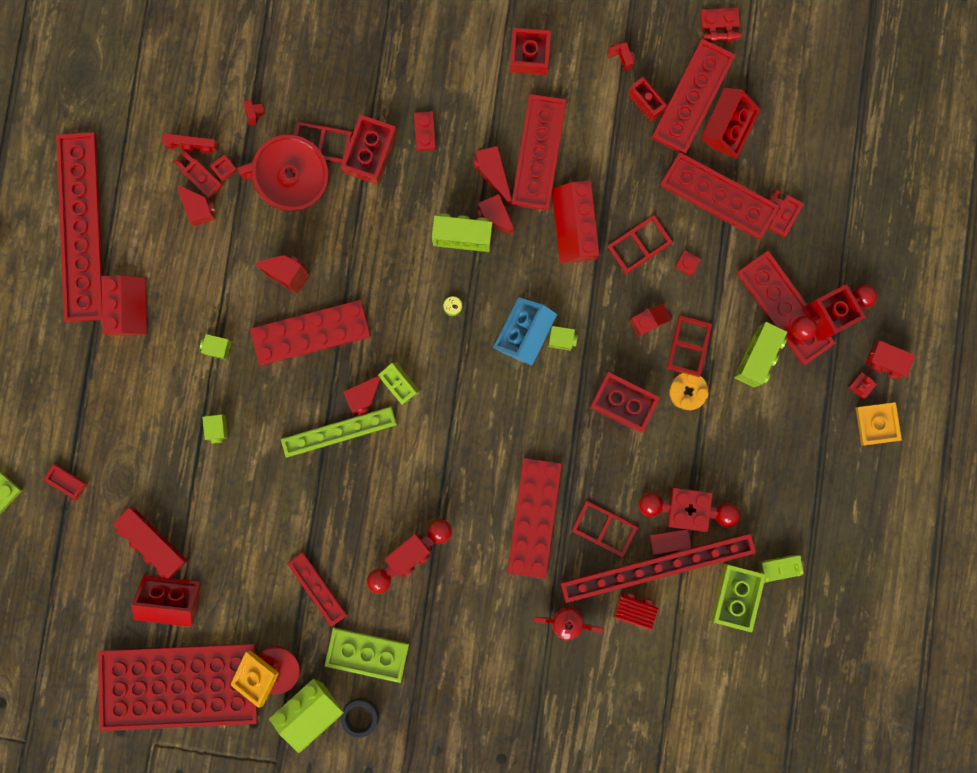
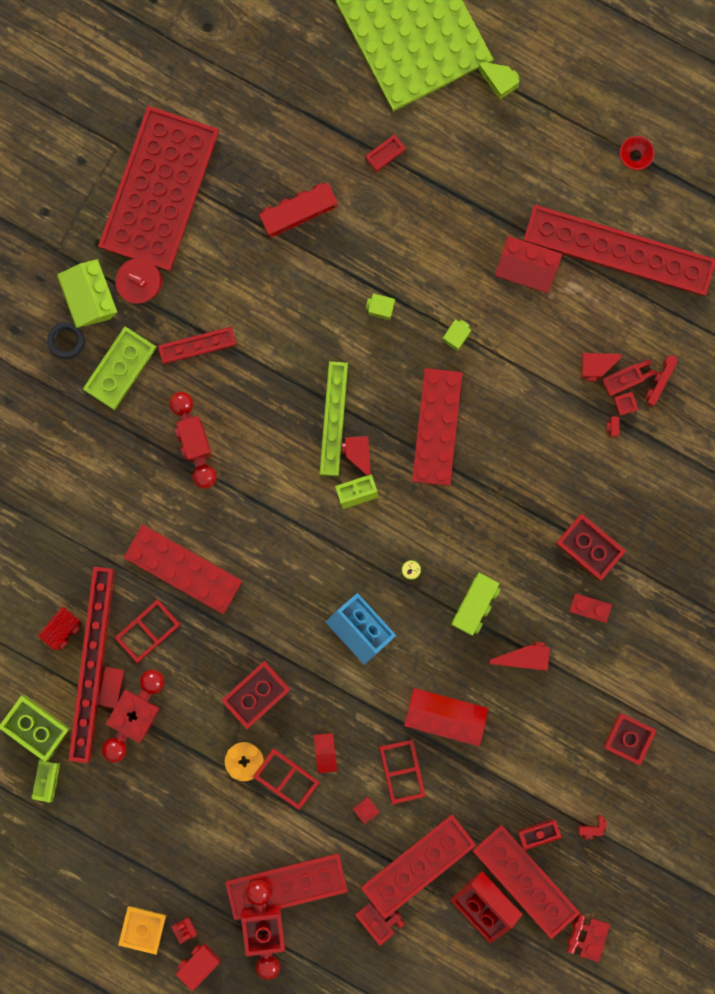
camera: 115 degrees right, 0 degrees up
red slope [131,575,201,627] -> none
light orange plate [231,651,279,708] -> none
red tile [244,100,264,125] -> none
red dish [251,135,328,212] -> none
red slope [255,255,310,294] -> none
red window [294,121,353,164] -> none
red slope [476,194,514,234] -> none
red plate [511,94,566,211] -> none
red helmet [533,606,604,641] -> none
lime brick [548,326,578,351] -> none
lime brick [734,322,787,388] -> none

